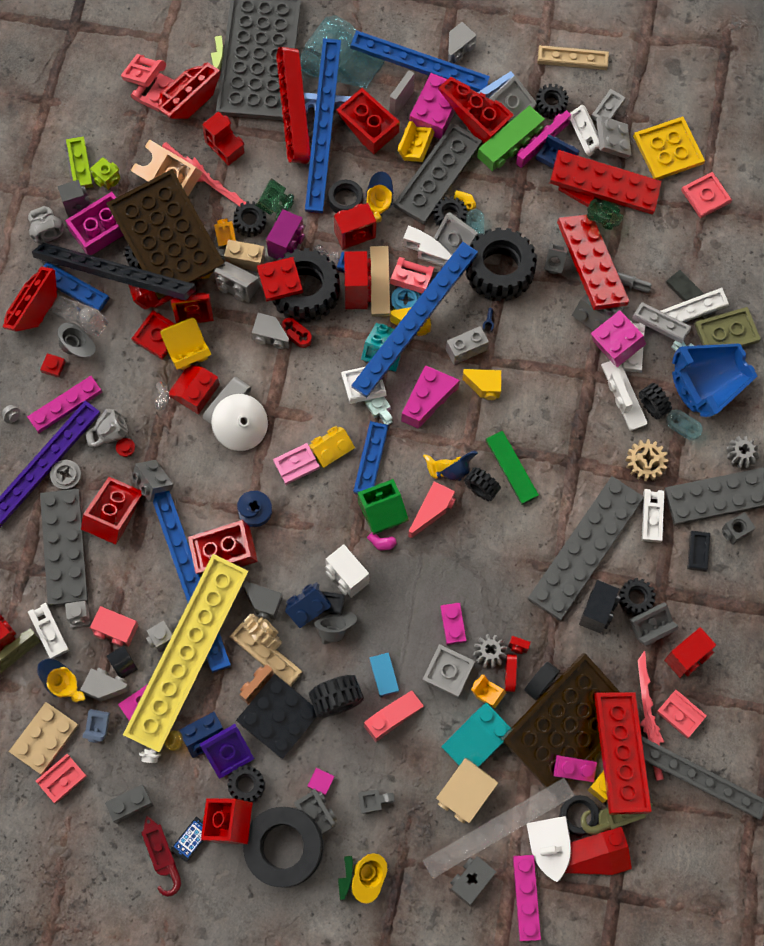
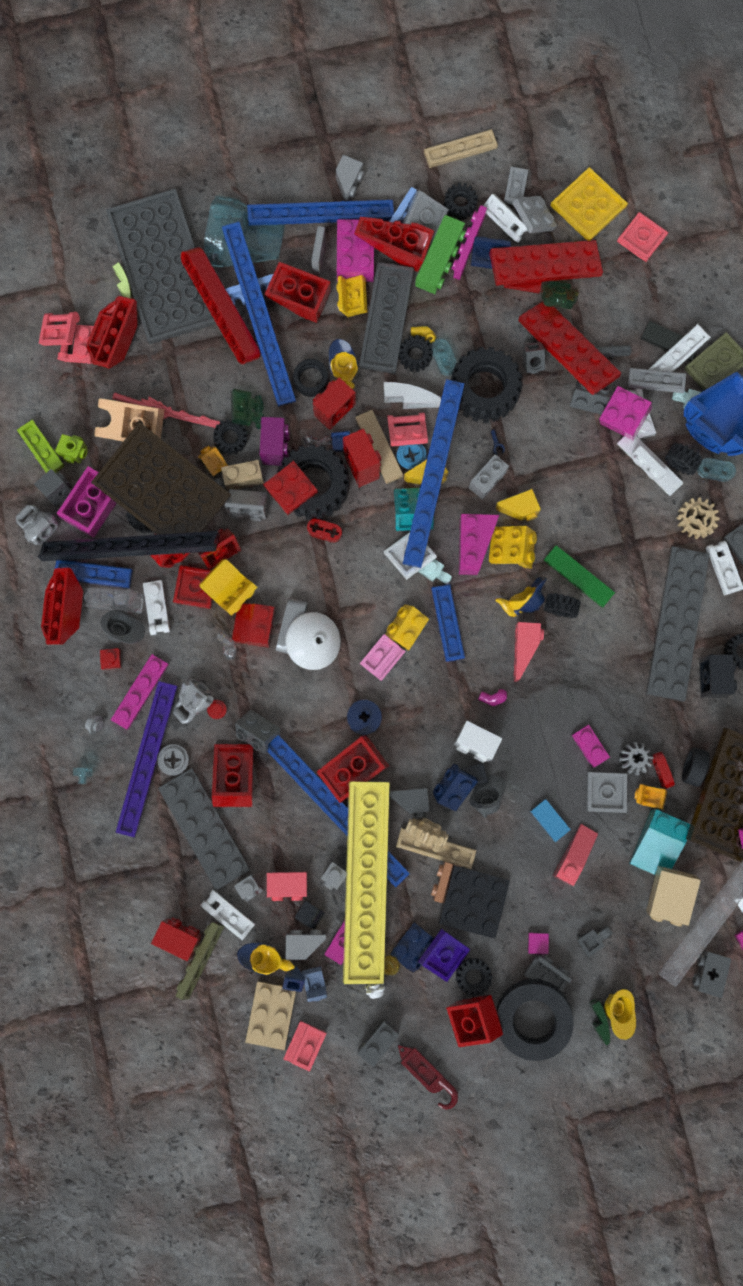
camera: 25 degrees left, 10 degrees up
tile [170,816,204,863] -> none
red brick [202,111,245,166] -> none
light grey slope [252,313,290,349] -> none
black tyre [309,675,364,717] -> none
green slope [357,479,409,535] -> none
light grey plate [434,212,479,255] -> none
red plate [508,636,531,654] -> none
none -> white plate [143,580,170,635]
none -> dark blue slope [282,966,305,992]
none -> yellow bracket [489,526,537,569]

